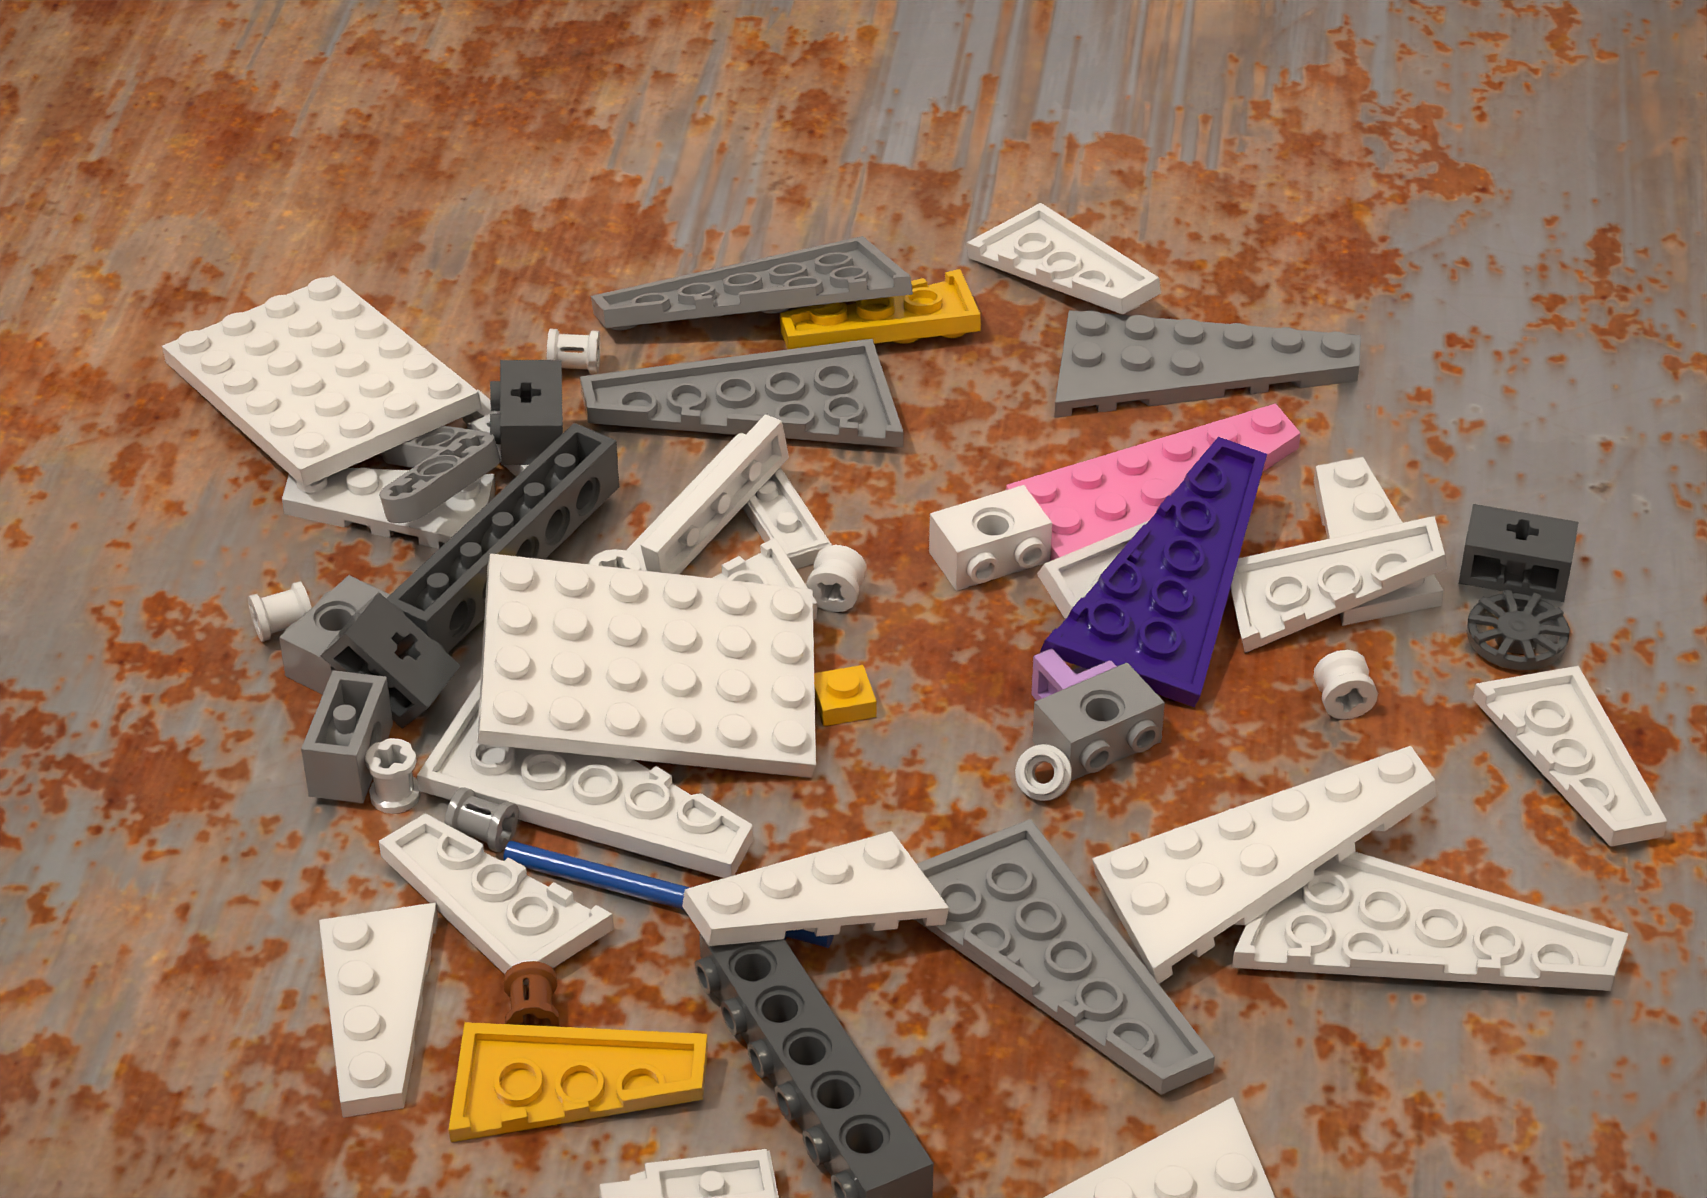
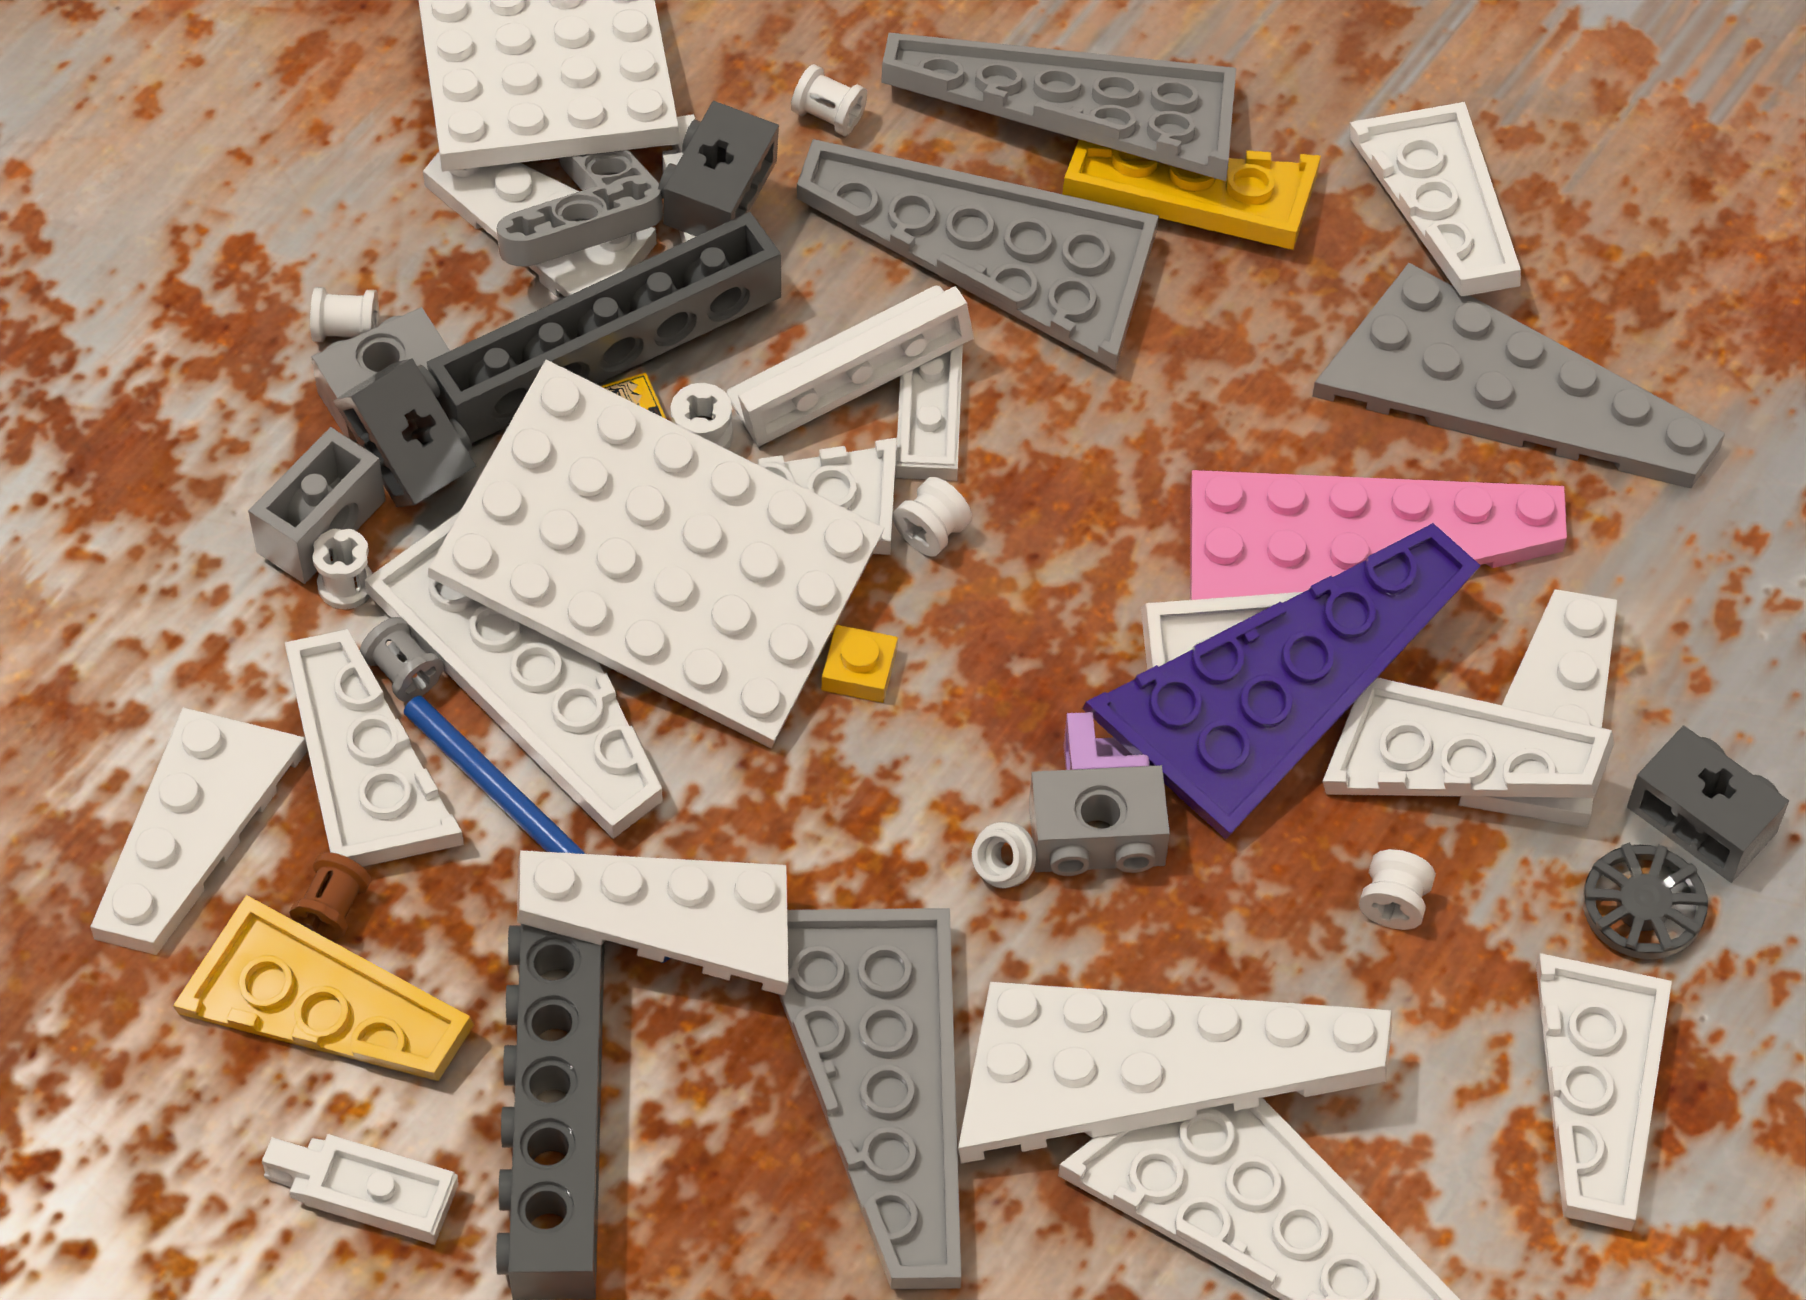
camera: 25 degrees right, 15 degrees up
white brick [929,485,1052,591] -> none

